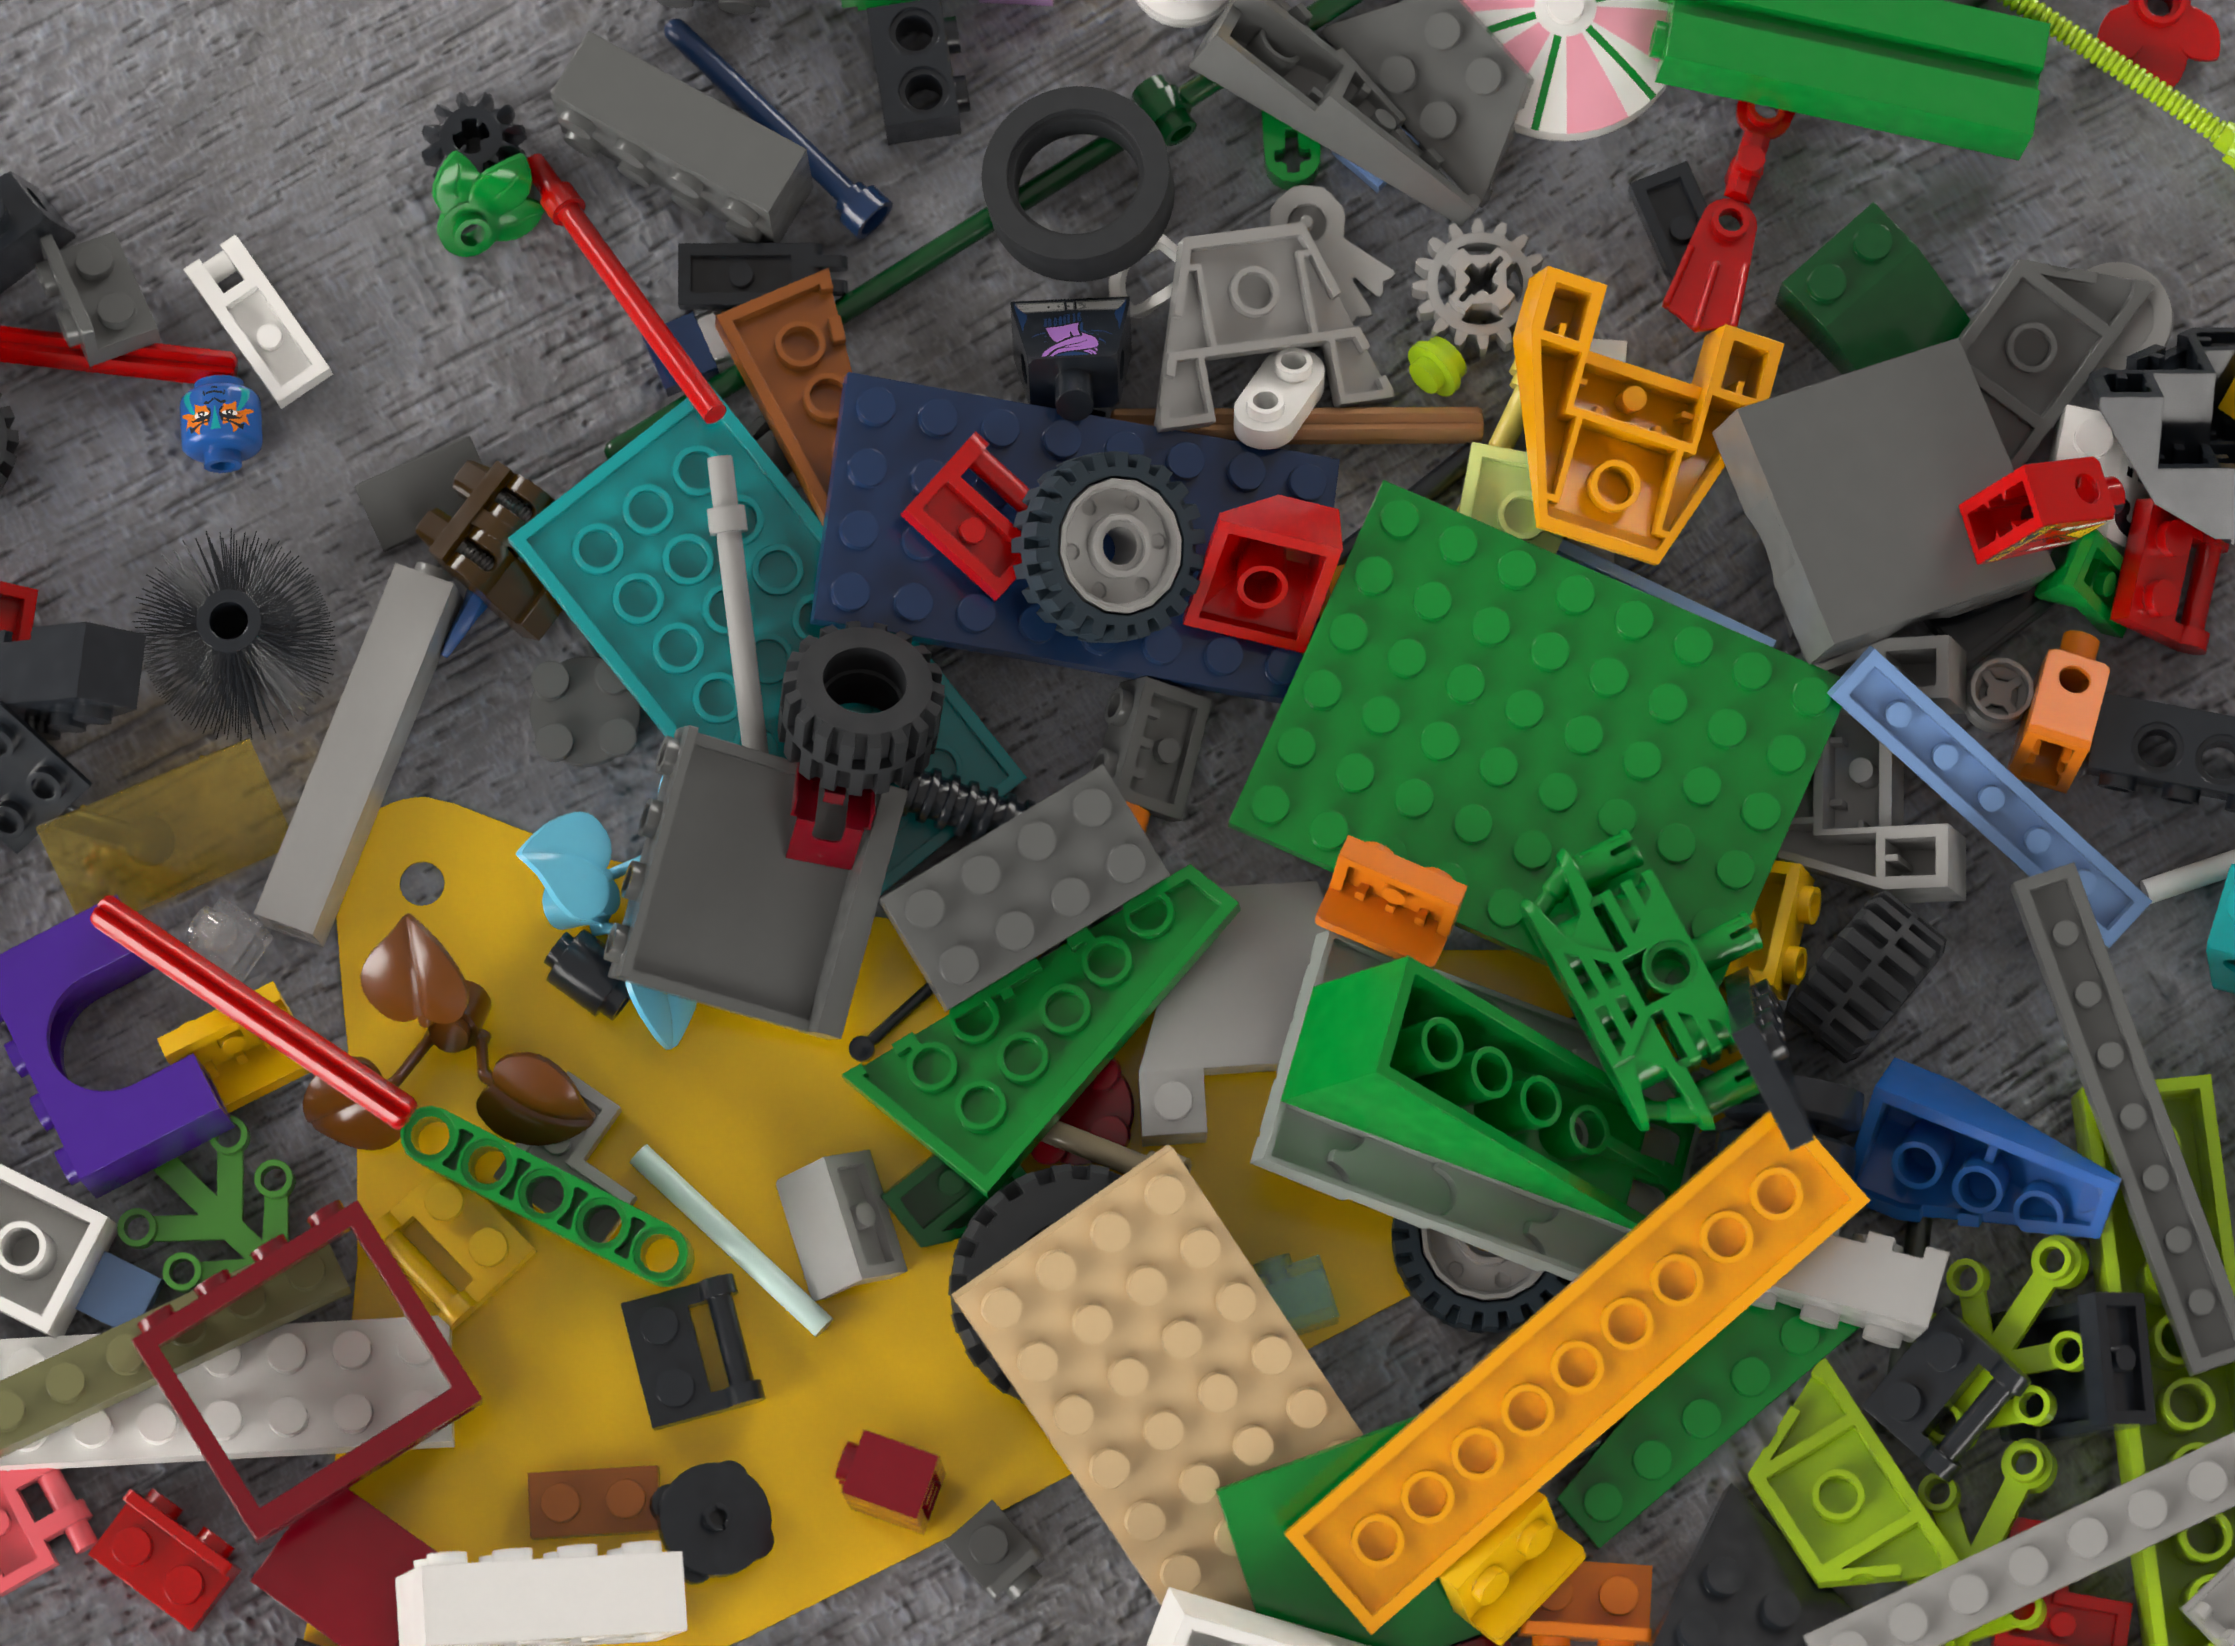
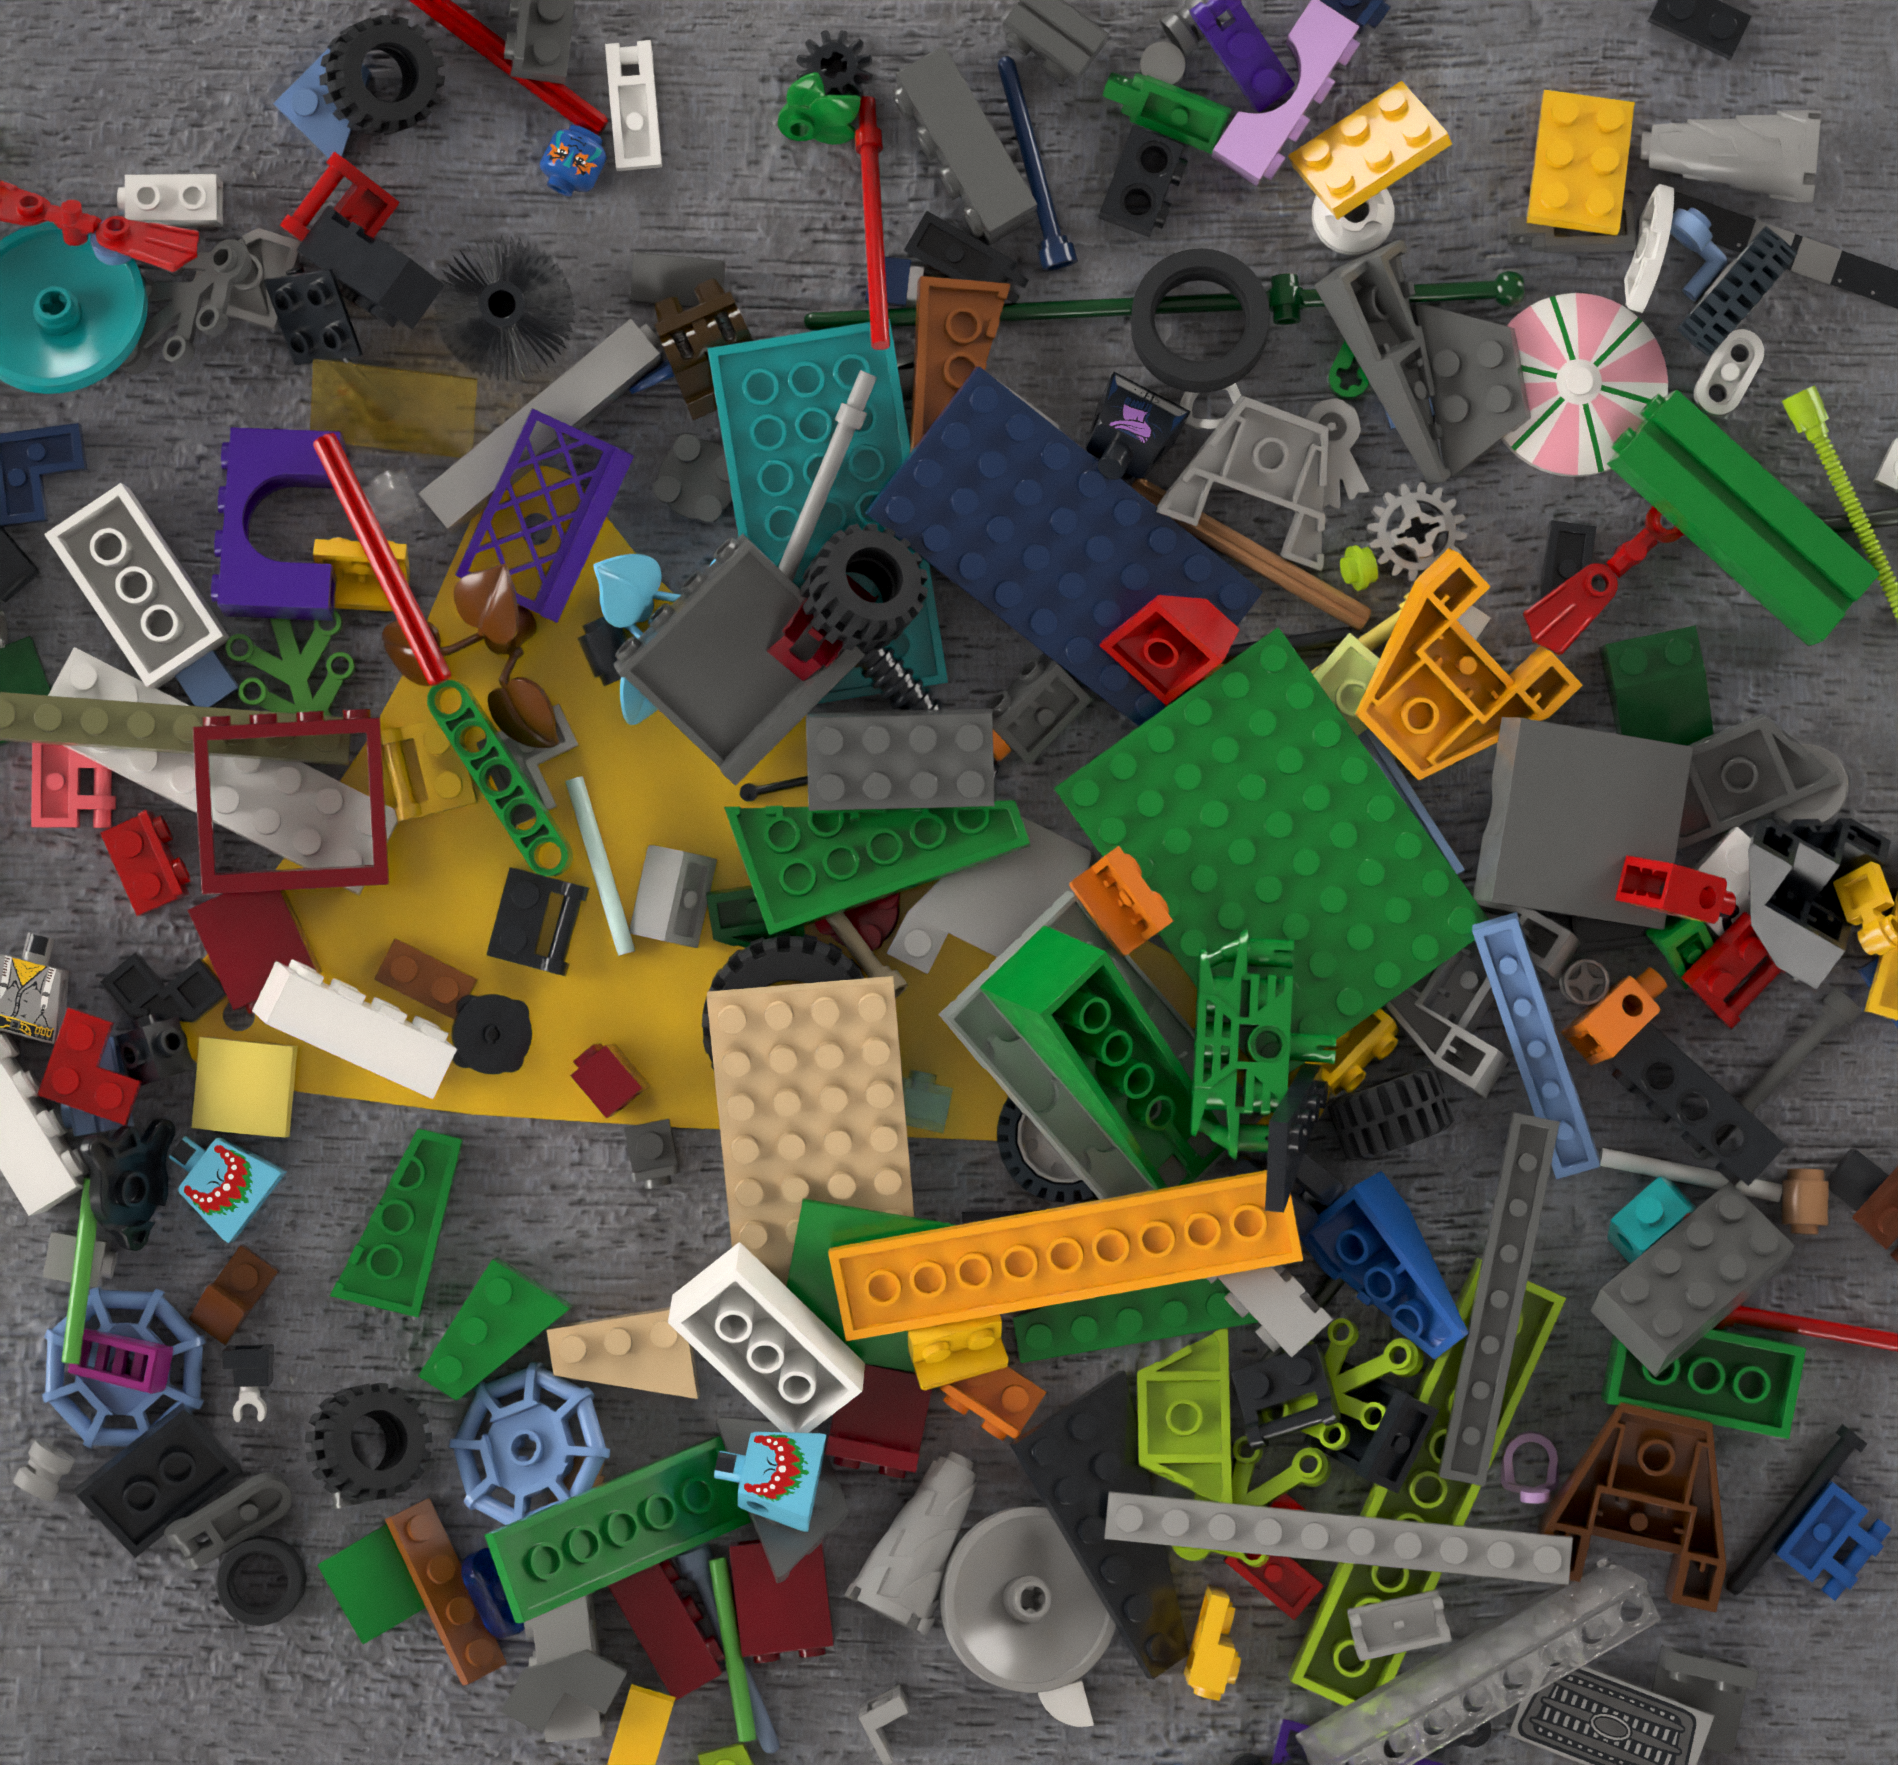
camera: 30 degrees right, 10 degrees up
red plate [900,431,1030,601] -> none
wheel [1011,451,1206,643] -> none
white plate [1234,348,1325,449] -> none
none -> dark purple fence [455,408,634,623]

